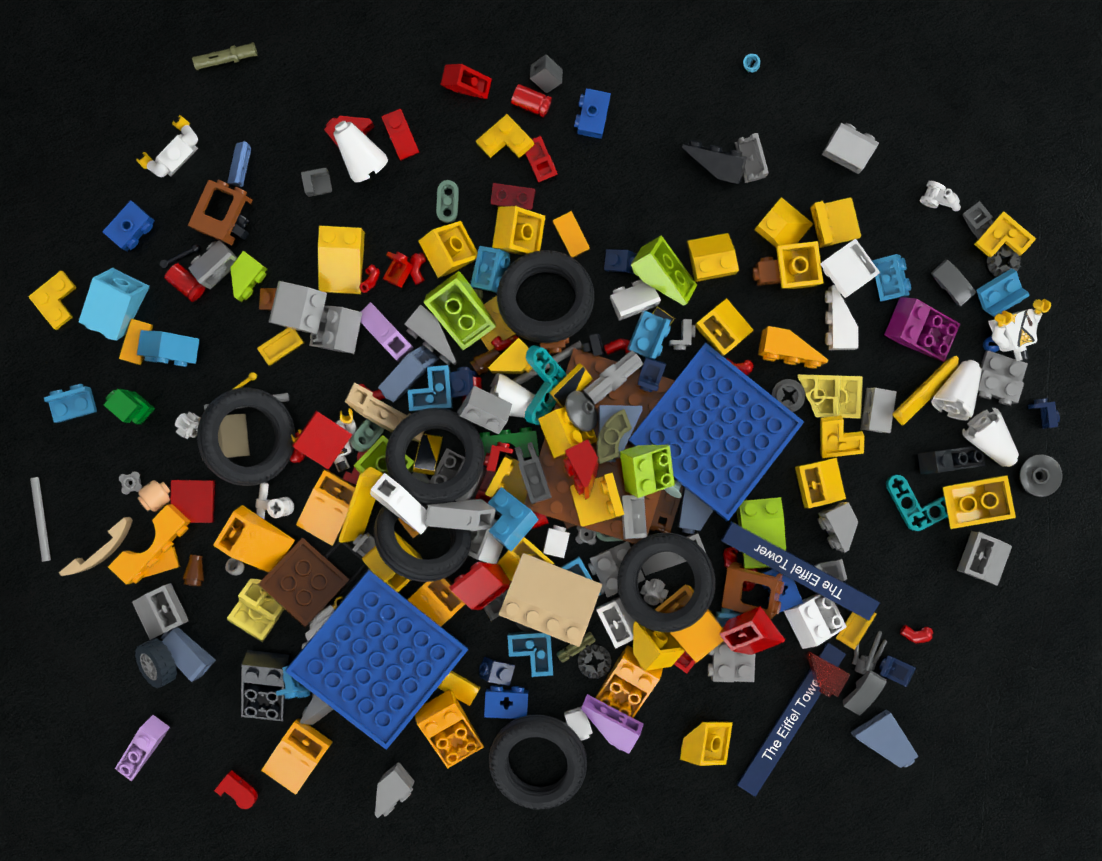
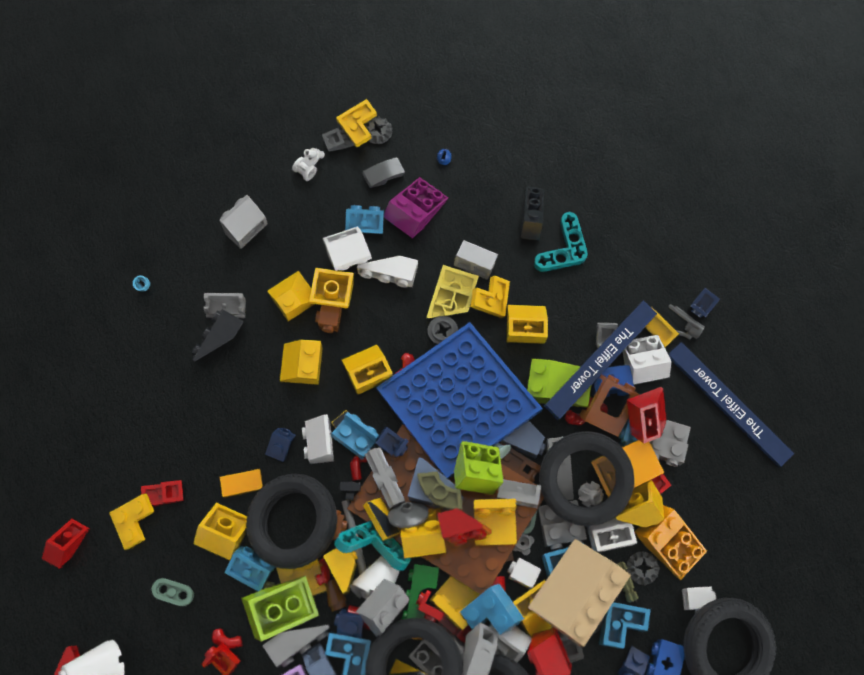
camera: 75 degrees left, 15 degrees down
red slope [382,109,419,161] -> none
yellow slope [418,221,478,278] -> none
dark red bracket [491,183,535,210] -> none
red piece [511,84,552,117] -> none
dark grey hinge [515,442,552,505] -> none
dark grey panel [530,54,563,93] -> none
blue brick [574,88,611,139] -> none
medium lavender slope [581,694,643,754] -> none
lime slope [631,235,697,305] -> none
light grey bracket [669,319,695,350] -> none
yellow slope [680,722,732,766] -> none
light orange slope [758,326,828,369] -> none
clear red slope [807,651,850,697] -> none
yellow bracket [810,198,861,248] -> none
light grey slope [818,502,858,552] -> none
dark grey slope [843,670,887,715] -> none
sand blue slope [851,710,919,768] -> none
yellow slope [892,356,959,425] -> none
red arm [900,625,933,644] -> none
white cone [932,360,982,421] -> none
yellow slope [942,476,1016,529] -> none
light grey slope [957,531,1012,586] -> none
white cone [962,408,1019,467] -> none
dark azure bracket [976,268,1029,317] -> none
light grey plate [978,351,1028,406] -> none
white torso [988,299,1051,361] -> none
dark grey dish [1020,455,1062,497] -> none
dark blue bracket [1028,398,1060,428] -> none

